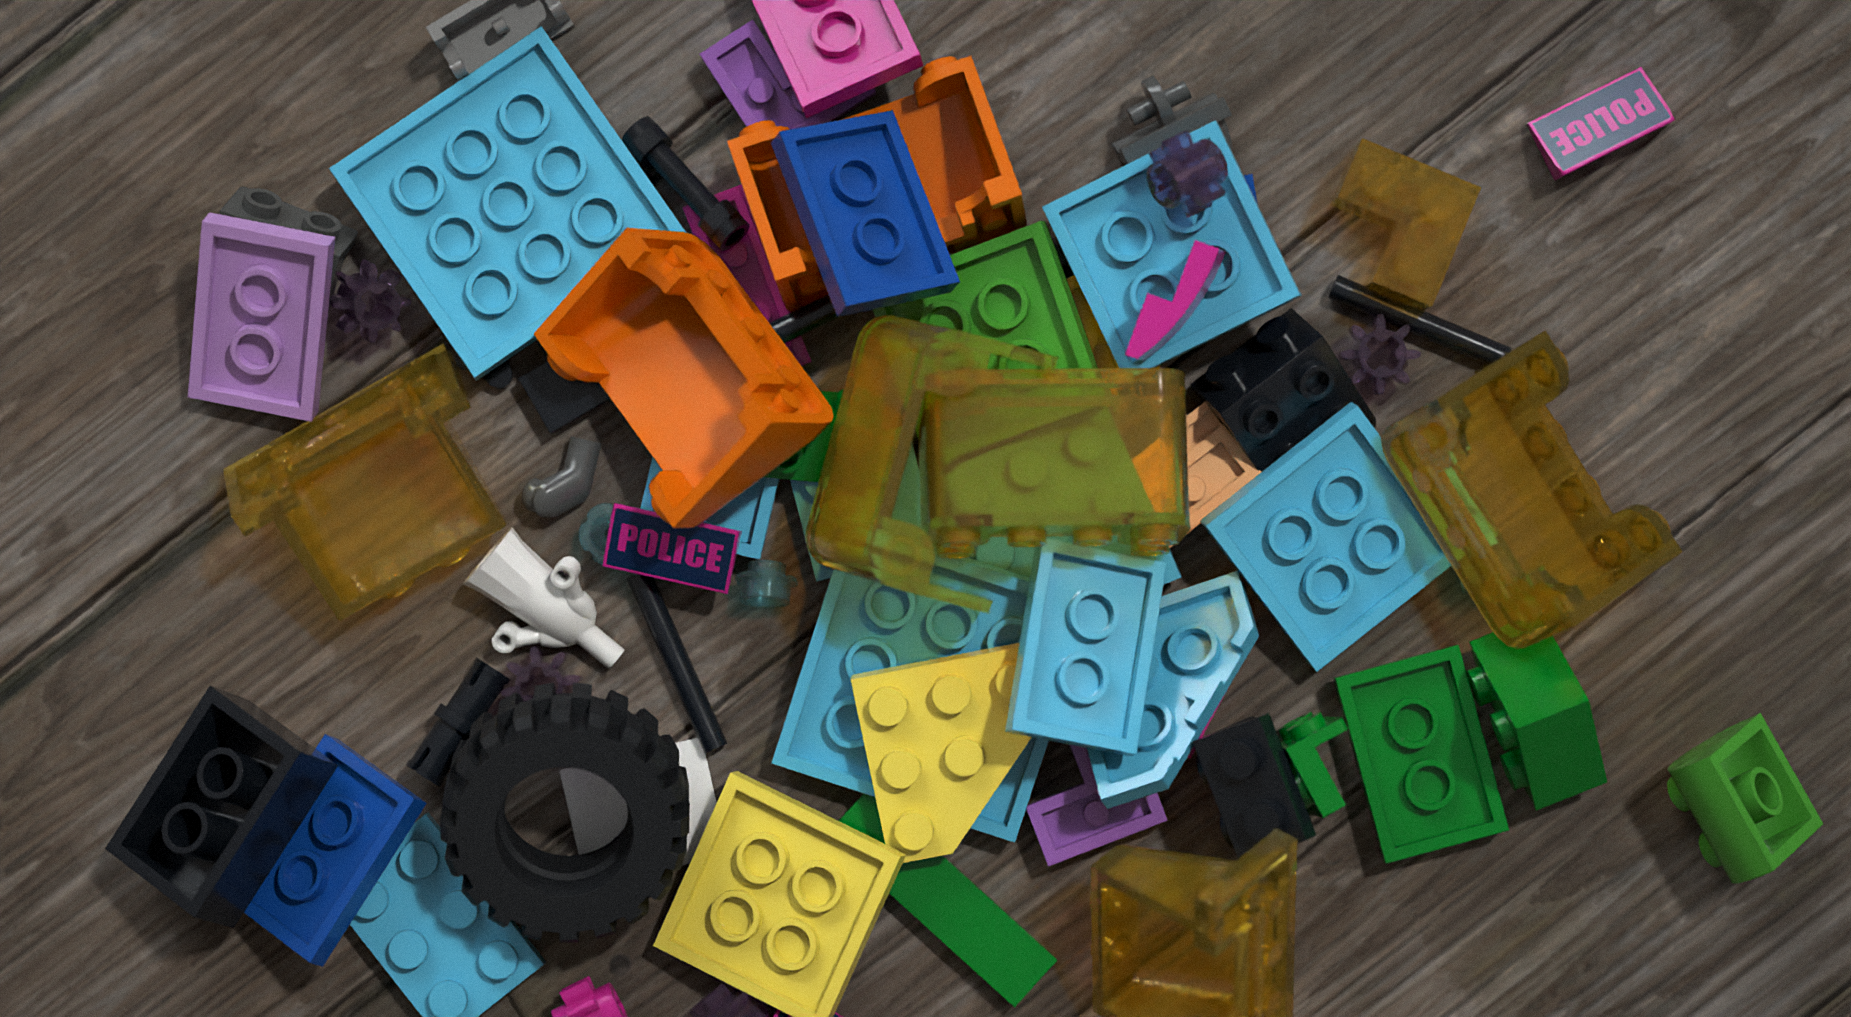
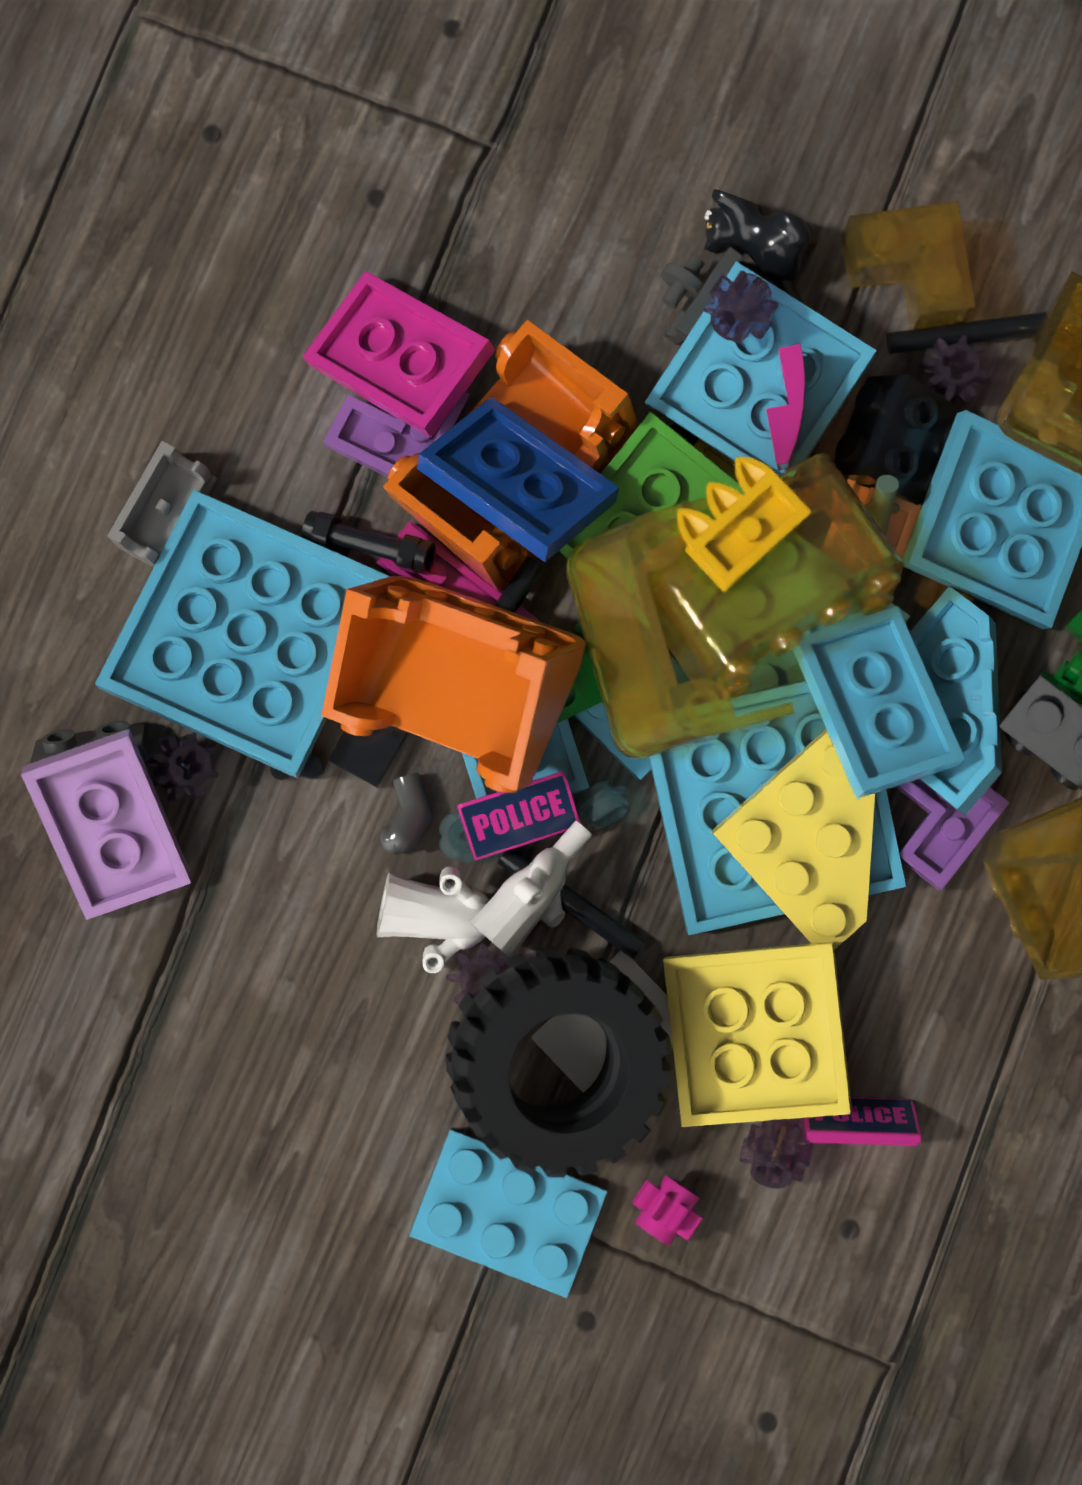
camera: 30 degrees left, 5 degrees down
black brick [105,686,338,928] -> none
clear yellow windscreen [223,343,507,622] -> none
blue plate [244,734,427,967] -> none
black pin [406,657,511,787] -> none
green tile [838,793,1057,1008] -> none
slope [1526,67,1675,181] -> none
none -> white piece [469,820,592,957]
none -> yellow plate [677,457,812,593]
none -> black animal [704,189,817,305]
none -> sand green bar [847,475,900,555]

